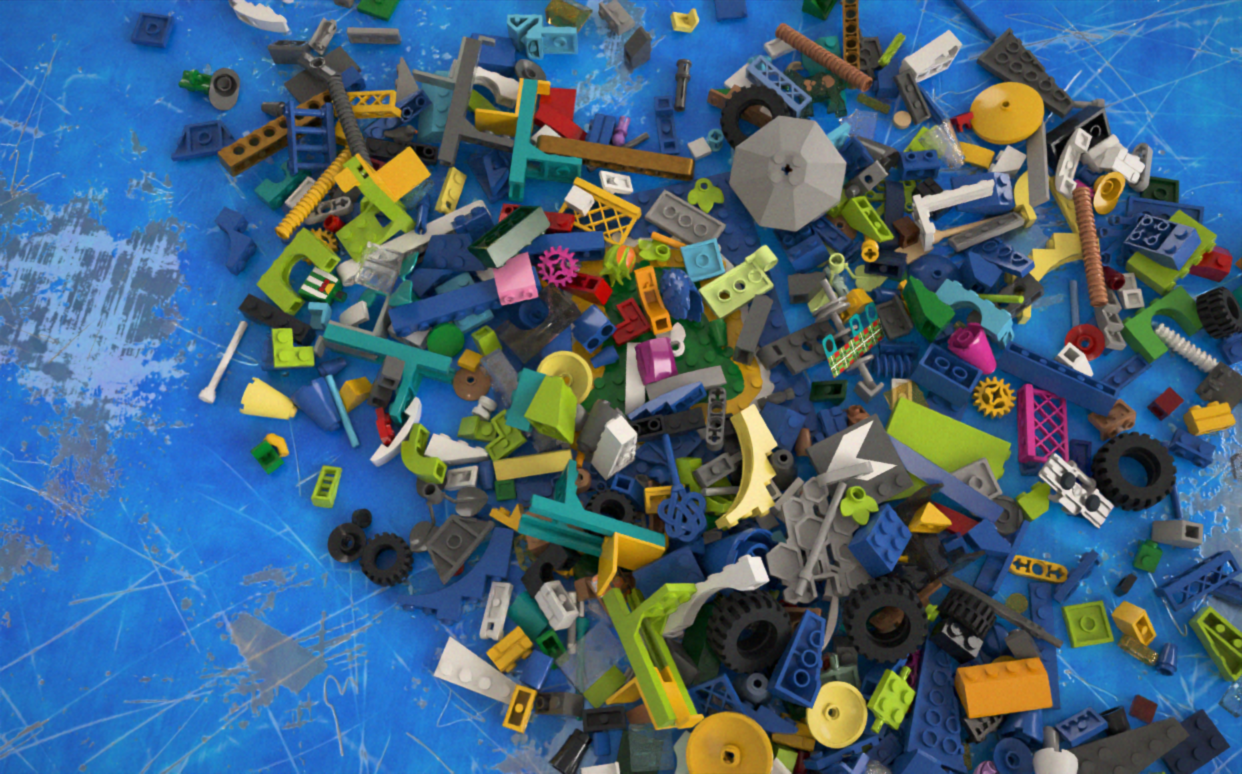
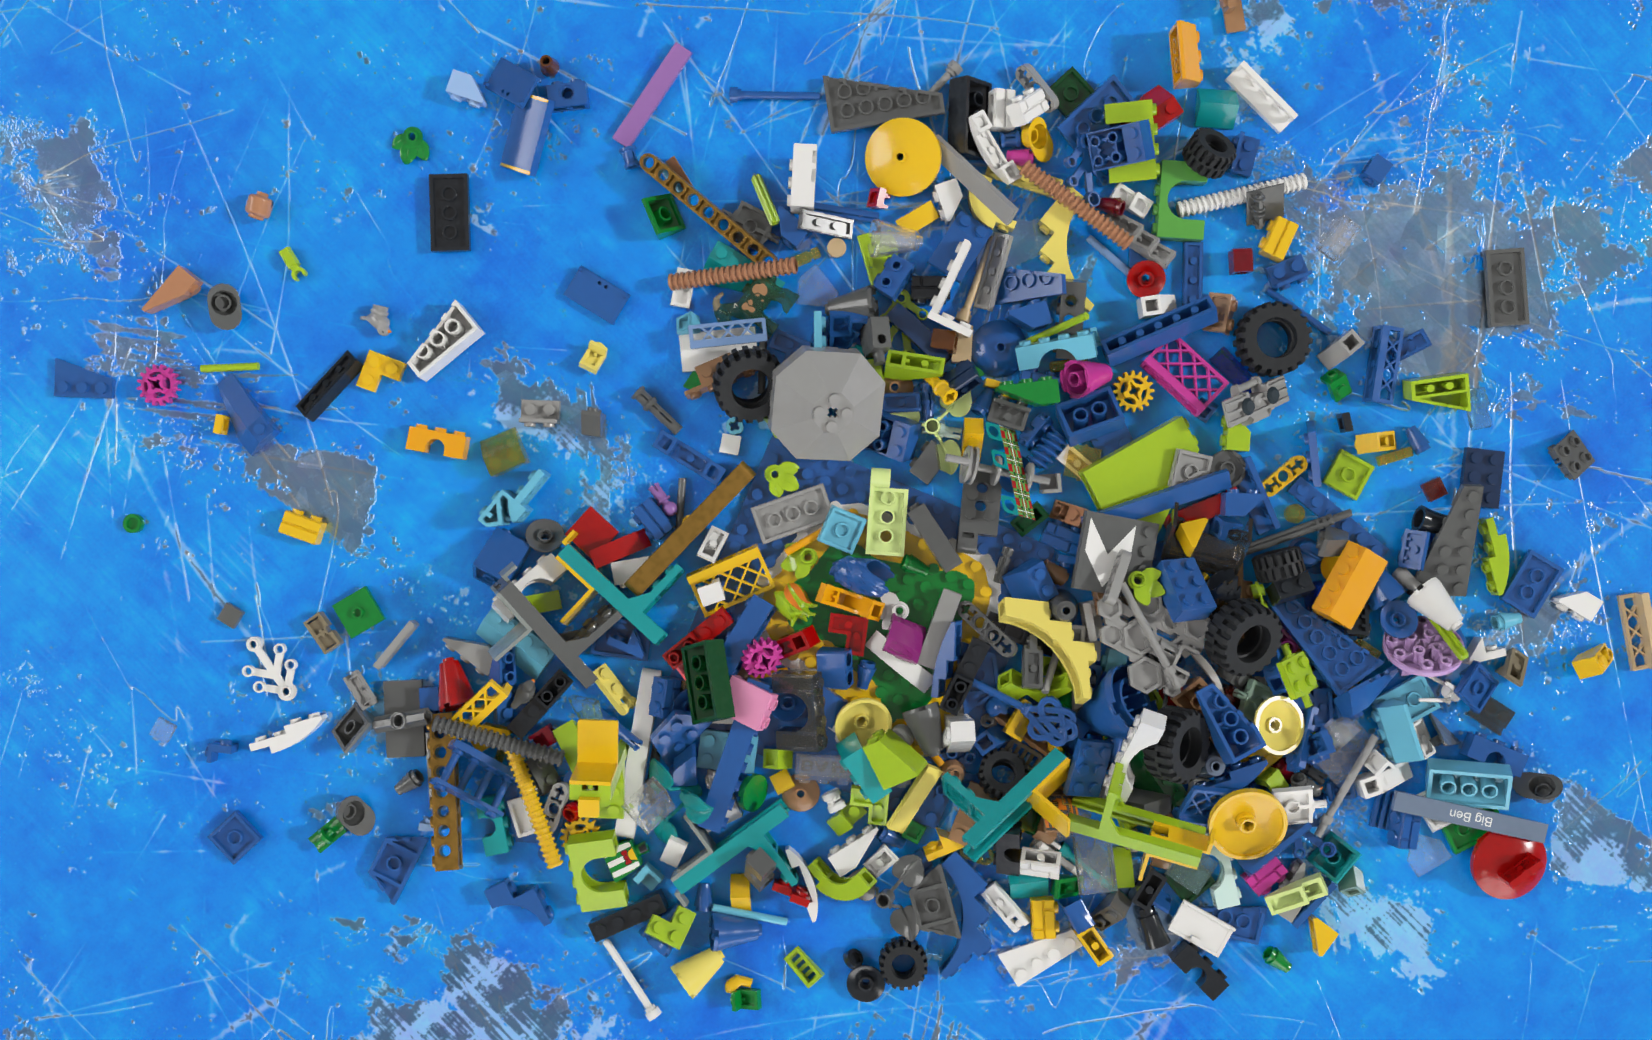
camera: 55 degrees left, 20 degrees up
none -> red cone [438,657,478,712]

